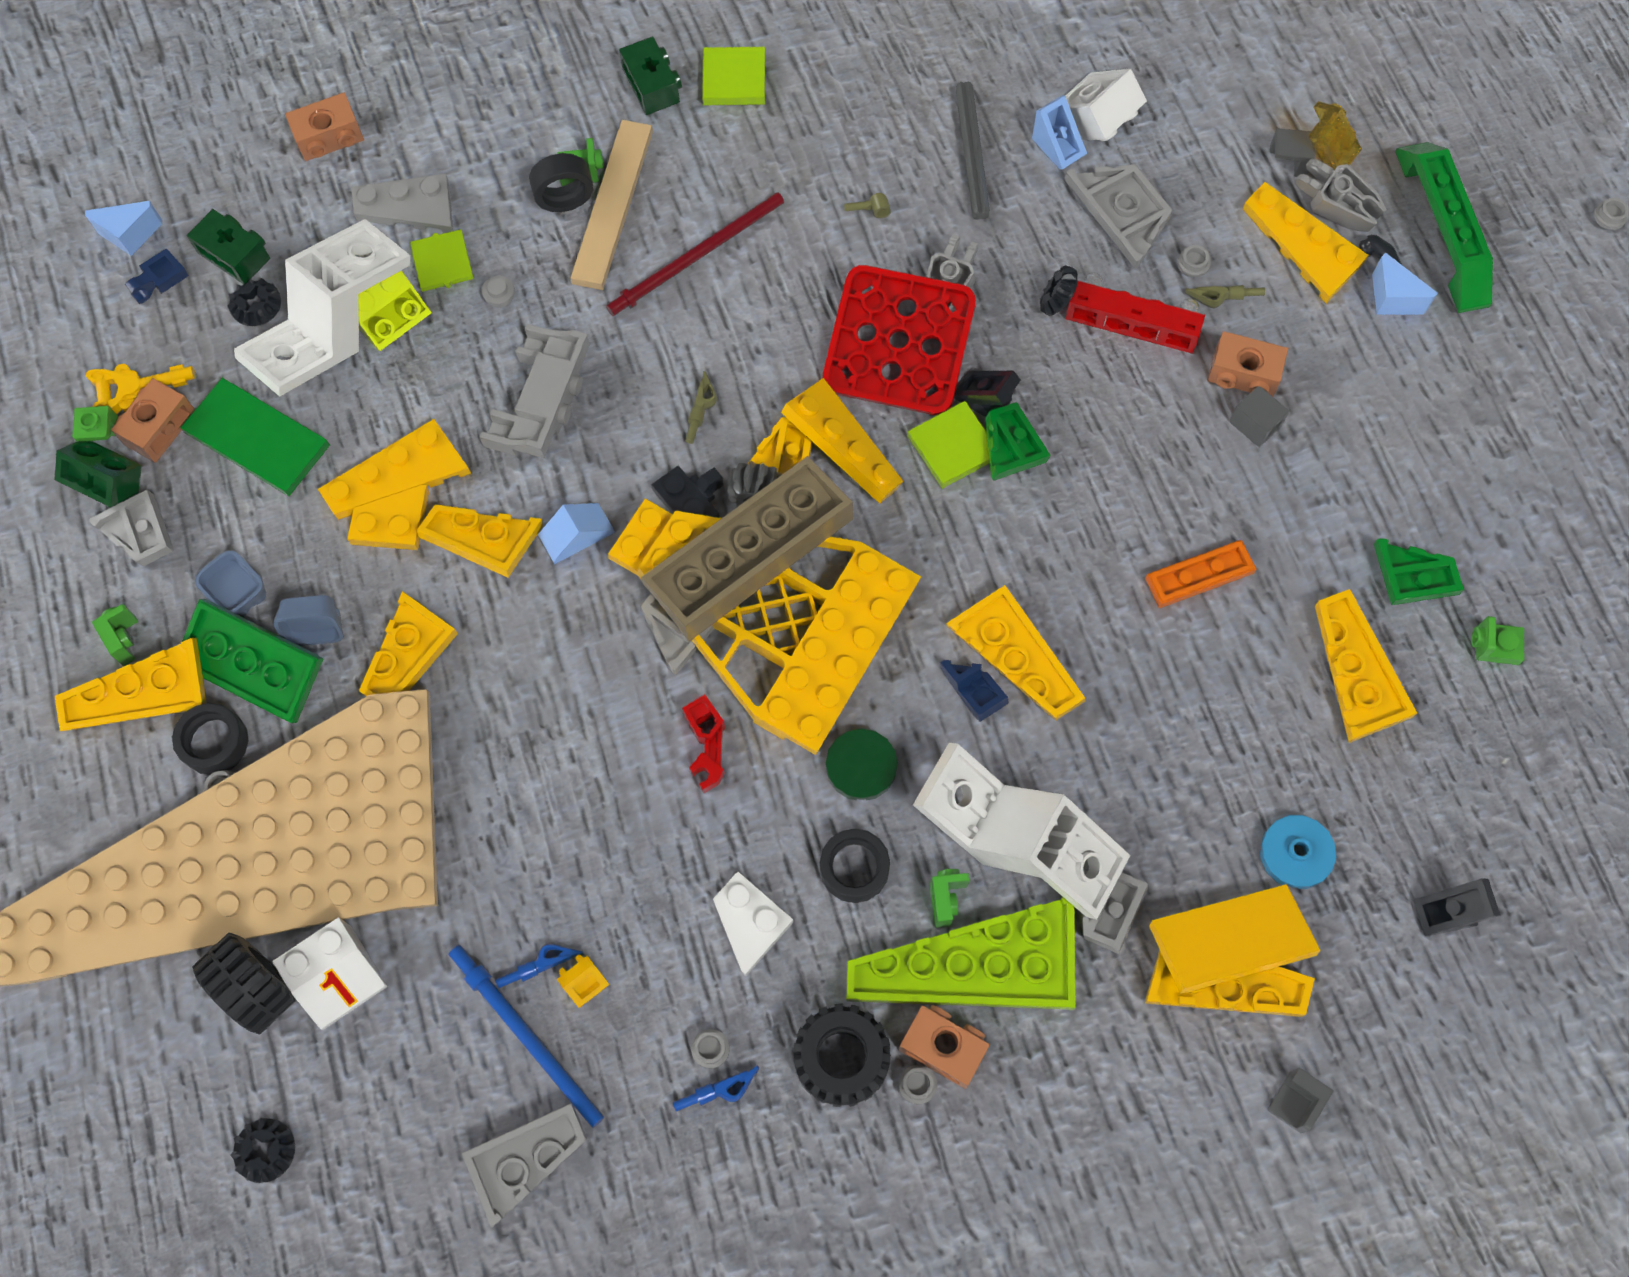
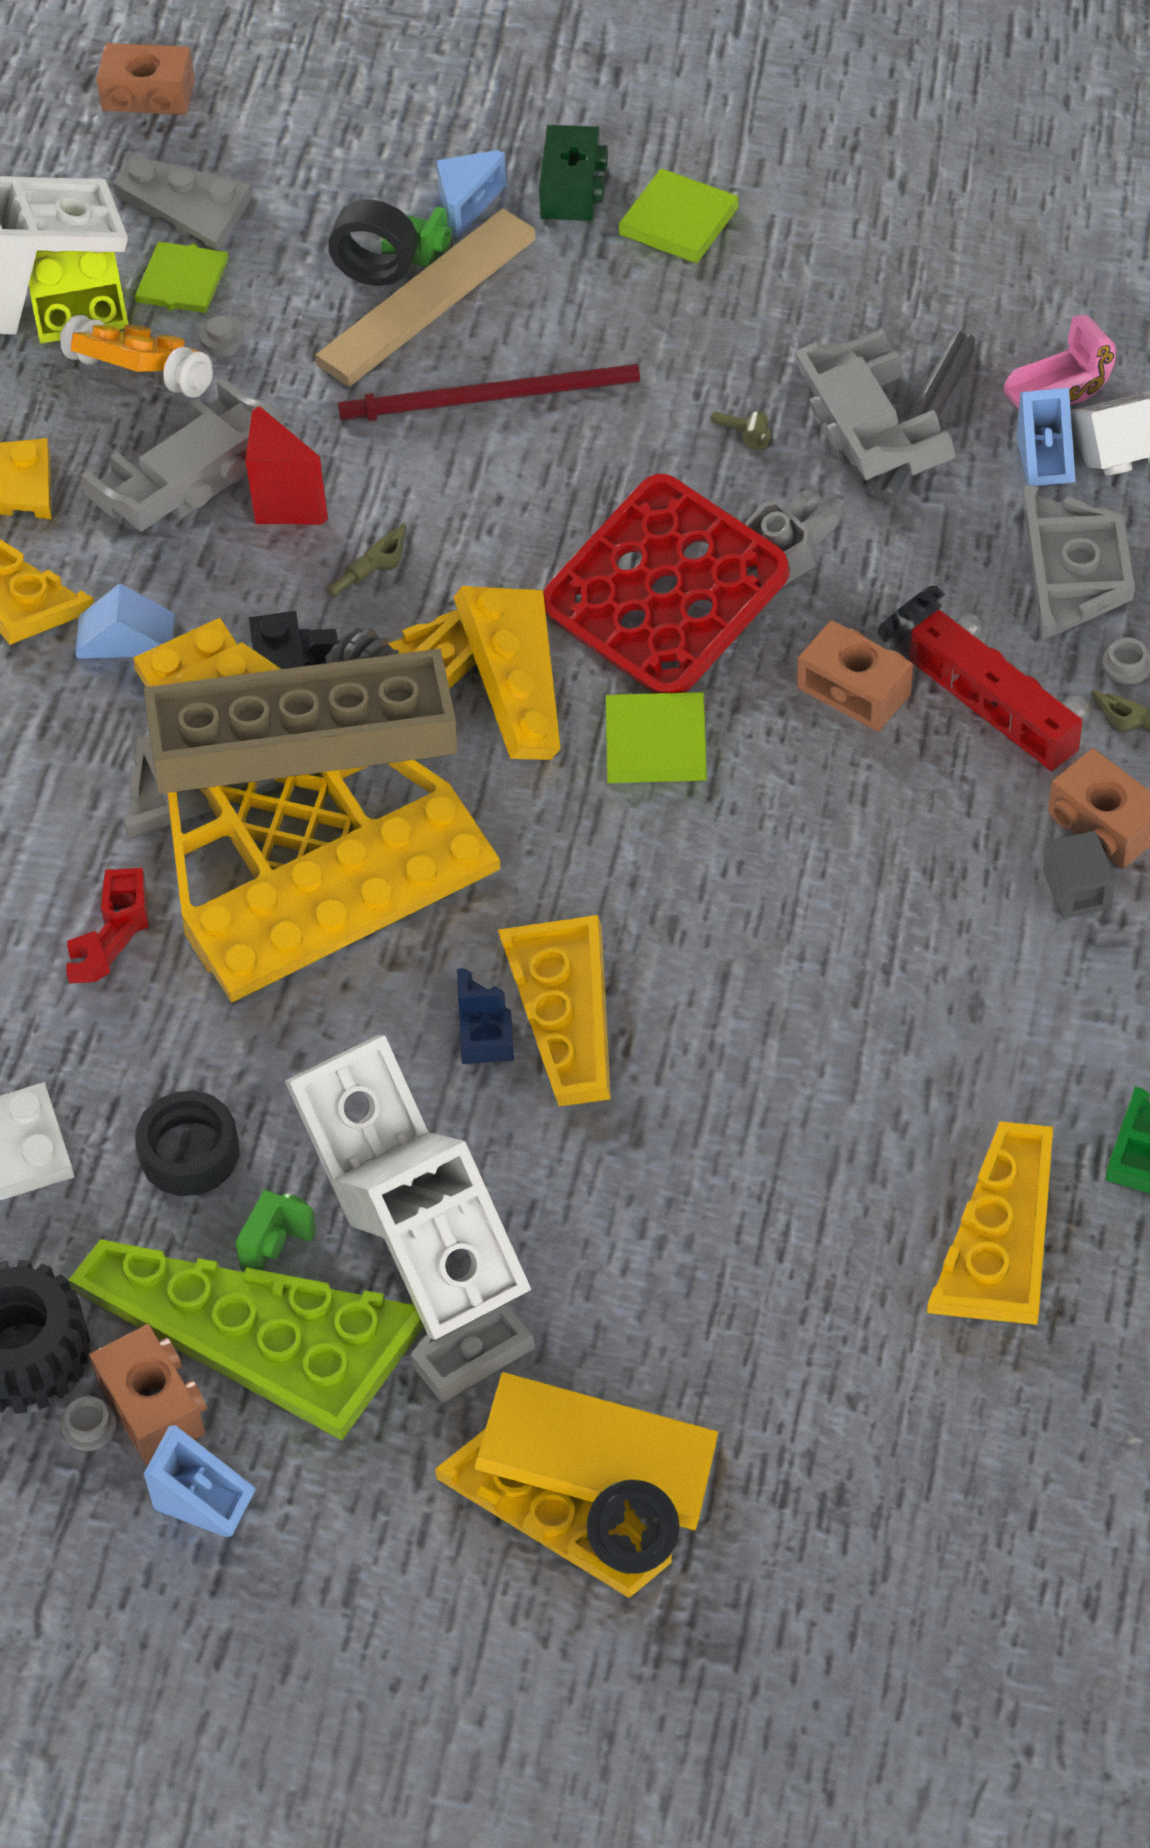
camera: 30 degrees right, 15 degrees down
dark green tile [825,728,898,801] -> none
black slope [954,370,1021,417] -> none
green wing [985,402,1051,481] -> none
orange tile [1145,539,1257,609] -> none
dark azure plate [1260,815,1337,889] -> none
dark grey panel [1268,1068,1334,1134] -> none
black slope [1413,878,1501,936] -> none
none -> plate [60,315,213,398]
none -> light blue slope [144,1425,256,1537]
none -> red slope [245,406,328,525]
none -> light blue slope [436,150,507,239]
none -> black gear [587,1480,680,1574]
none -> light grey bracket [795,329,956,481]
none -> nougat brick [797,620,913,732]
none -> bright pink animal [1004,315,1117,410]

